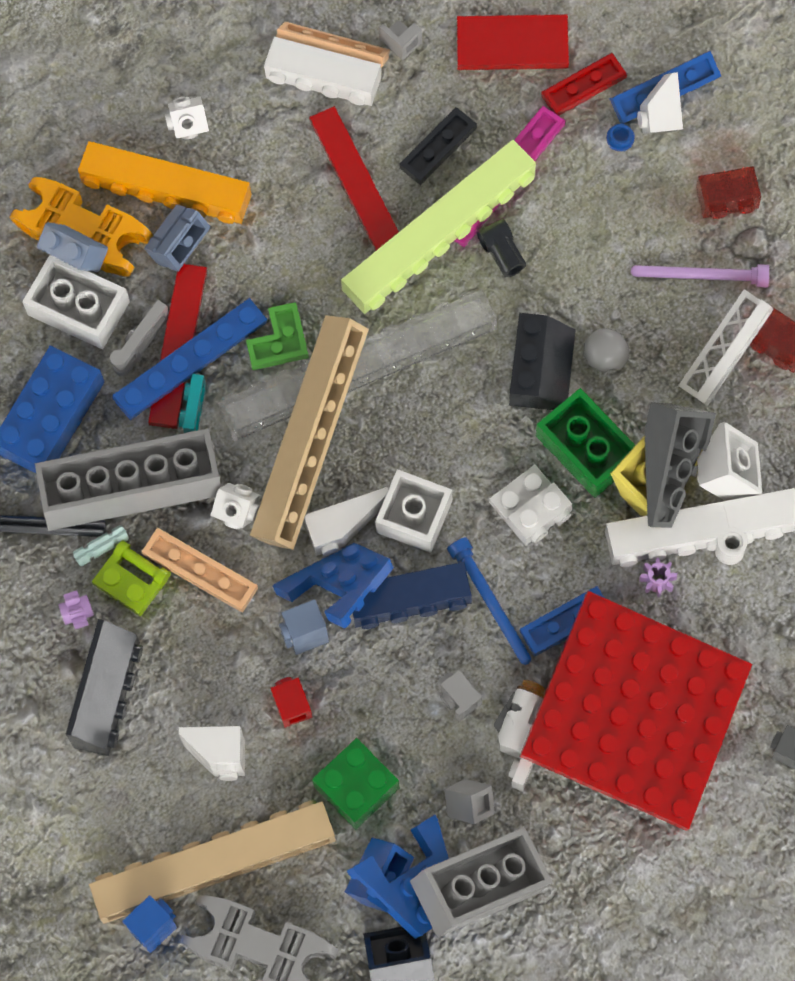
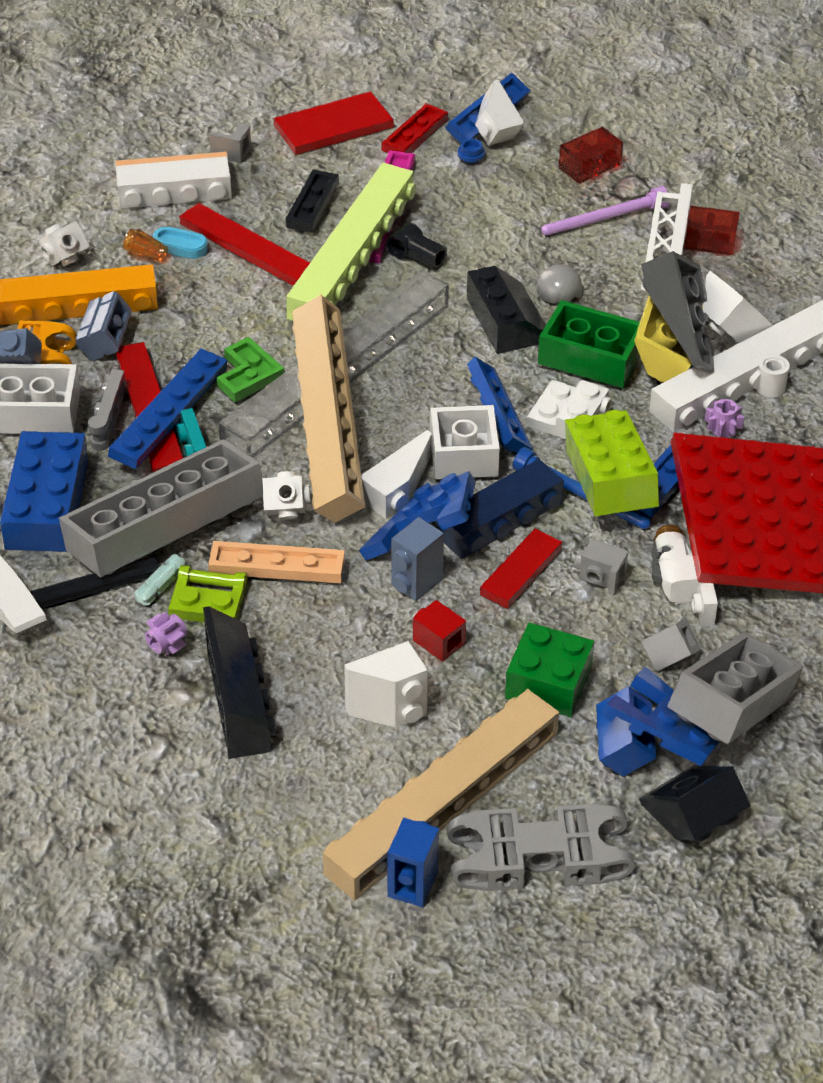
camera: 30 degrees left, 25 degrees down
none -> clear orange cone [123,229,168,262]
none -> medium azure tile [152,227,208,259]
none -> blue plate [467,357,533,453]
none -> red tile [480,528,562,609]
none -> lime brick [565,410,659,516]

